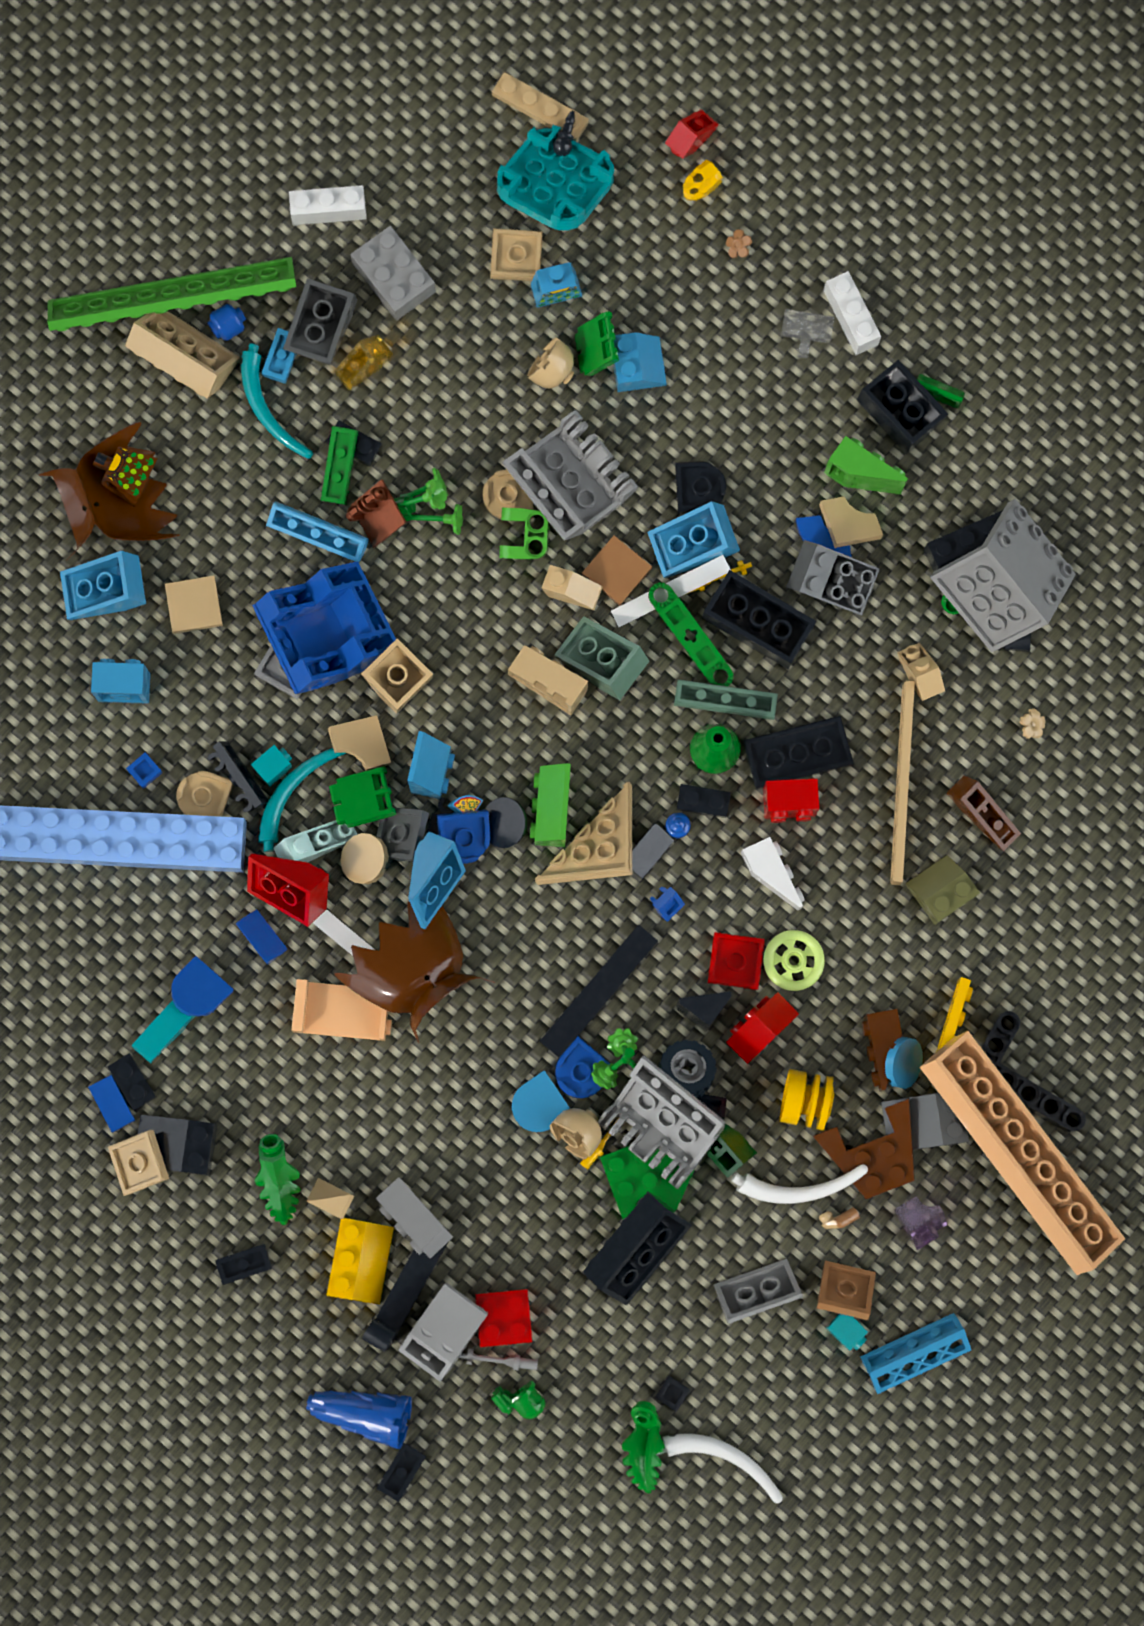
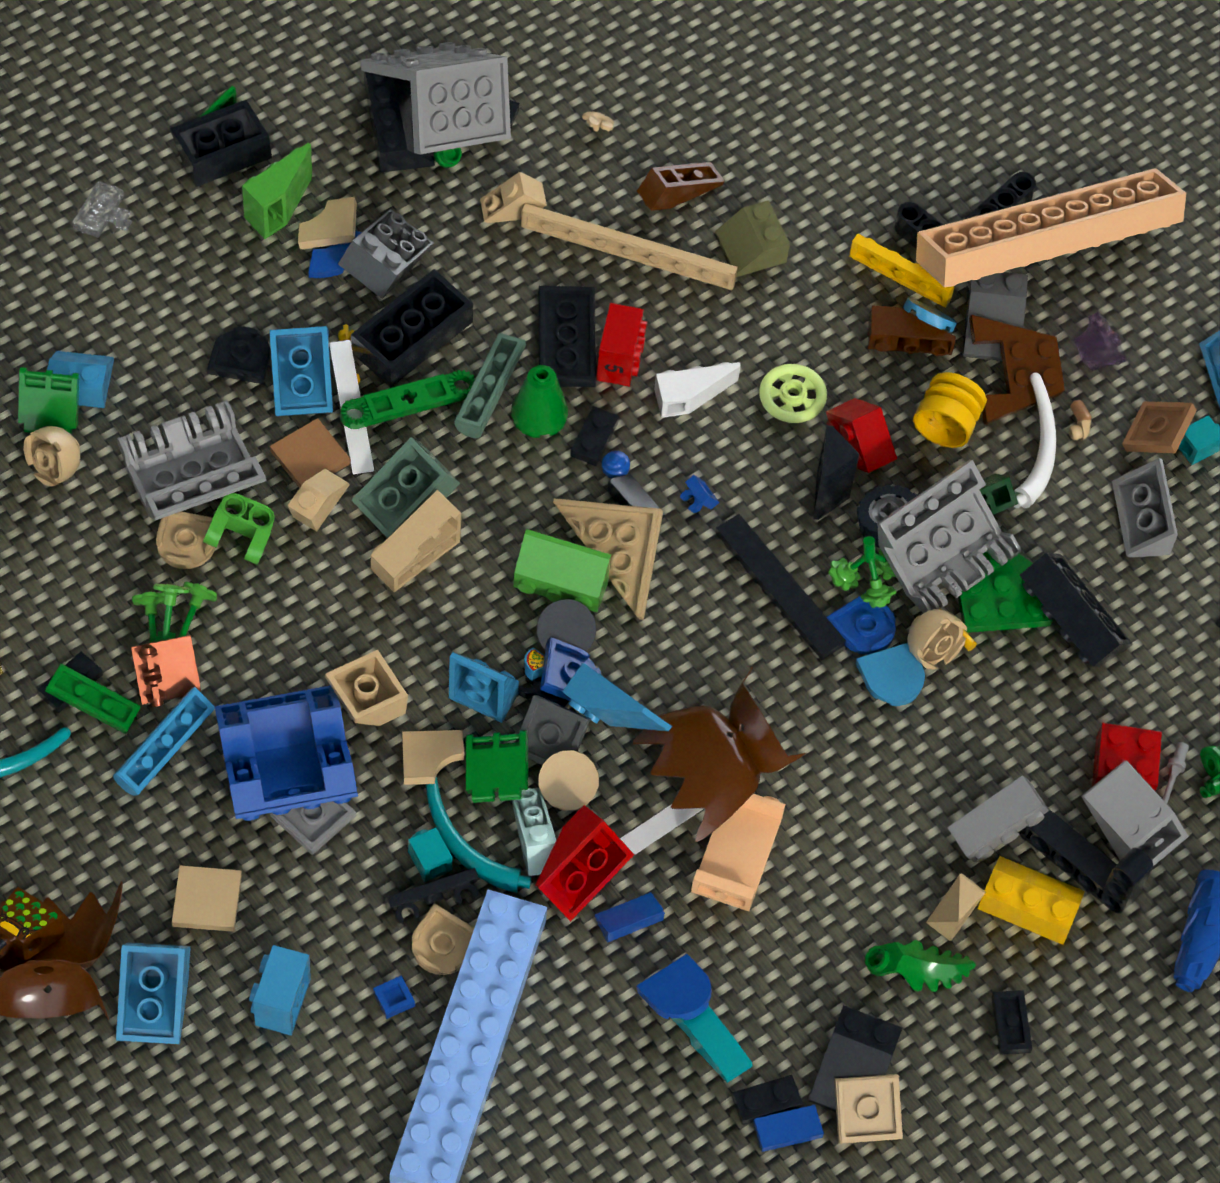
camera: 80 degrees left, 20 degrees down
red tile [707,932,765,990] -> none
white brick [824,271,881,355] -> none

